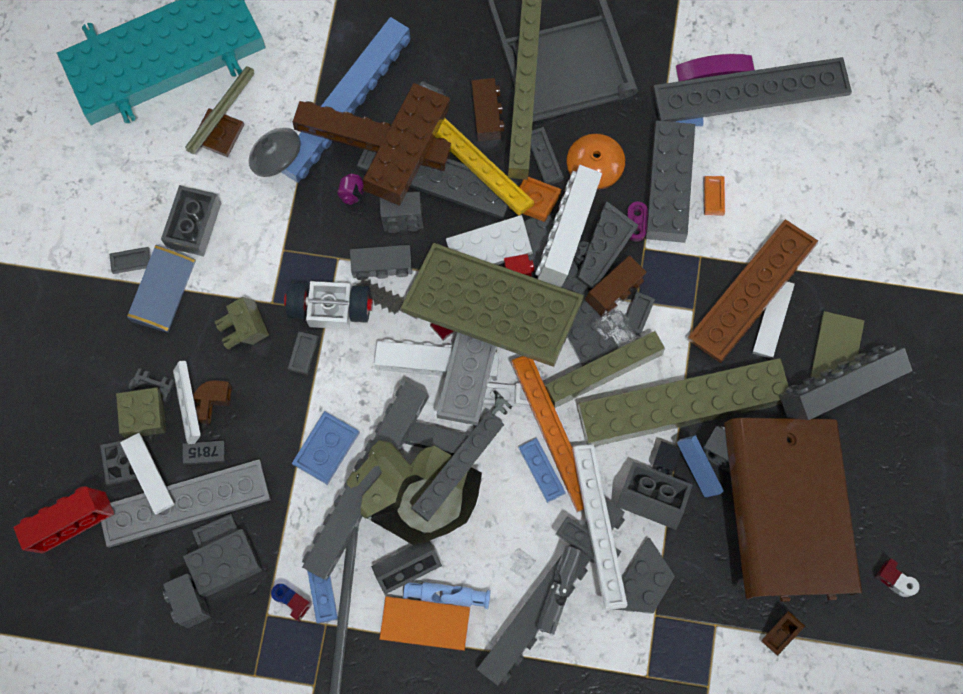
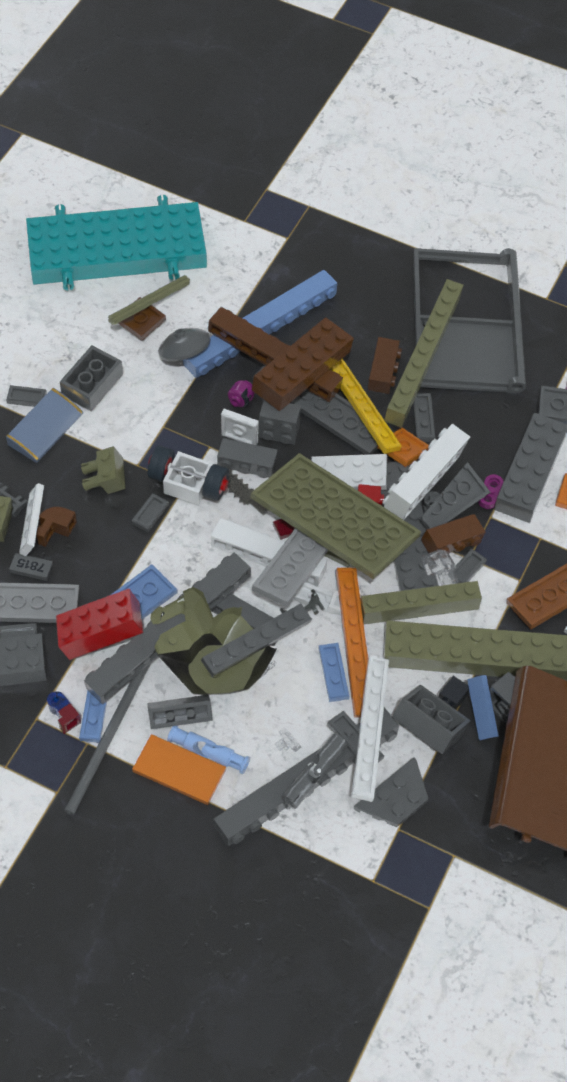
camera: 10 degrees right, 15 degrees down
orange dish [567,134,625,189] -> none
reddish brown slope [761,611,805,656] -> none
none -> red brick [56,589,143,660]
none -> white tile [221,409,259,445]

